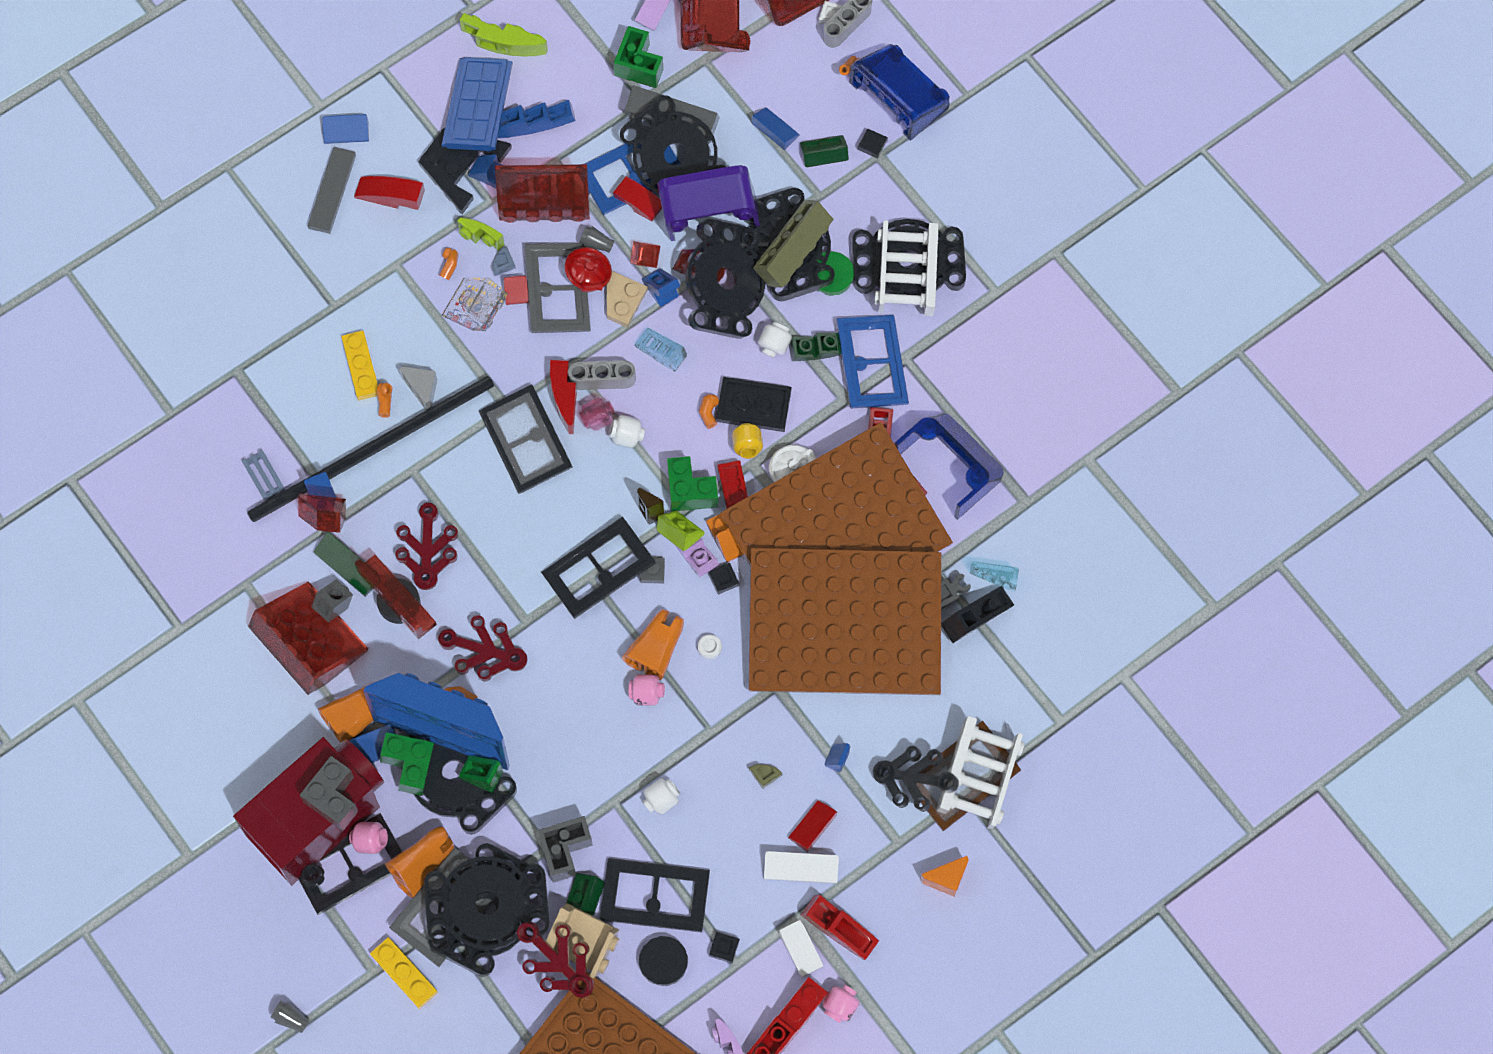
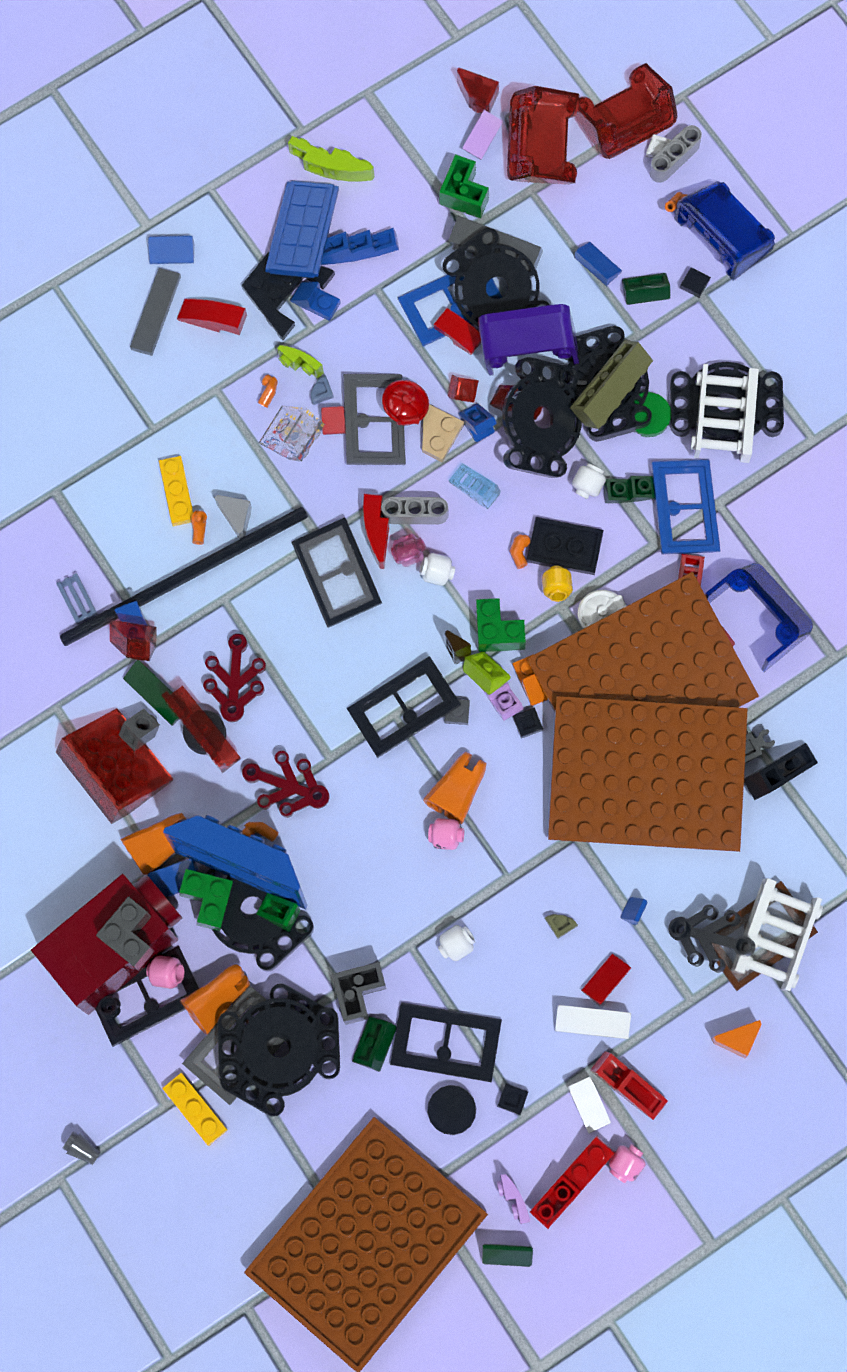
camera: 10 degrees right, 5 degrees up
clear red slope [495,164,590,223] -> none
dark red plant [517,922,594,998] -> none
tan panel [546,904,620,978] -> none
dark grey cone [579,226,614,253] -> none
white tile [698,635,722,660] -> none
red plate [717,460,748,509] -> none
clear light blue slope [969,561,1019,592] -> none

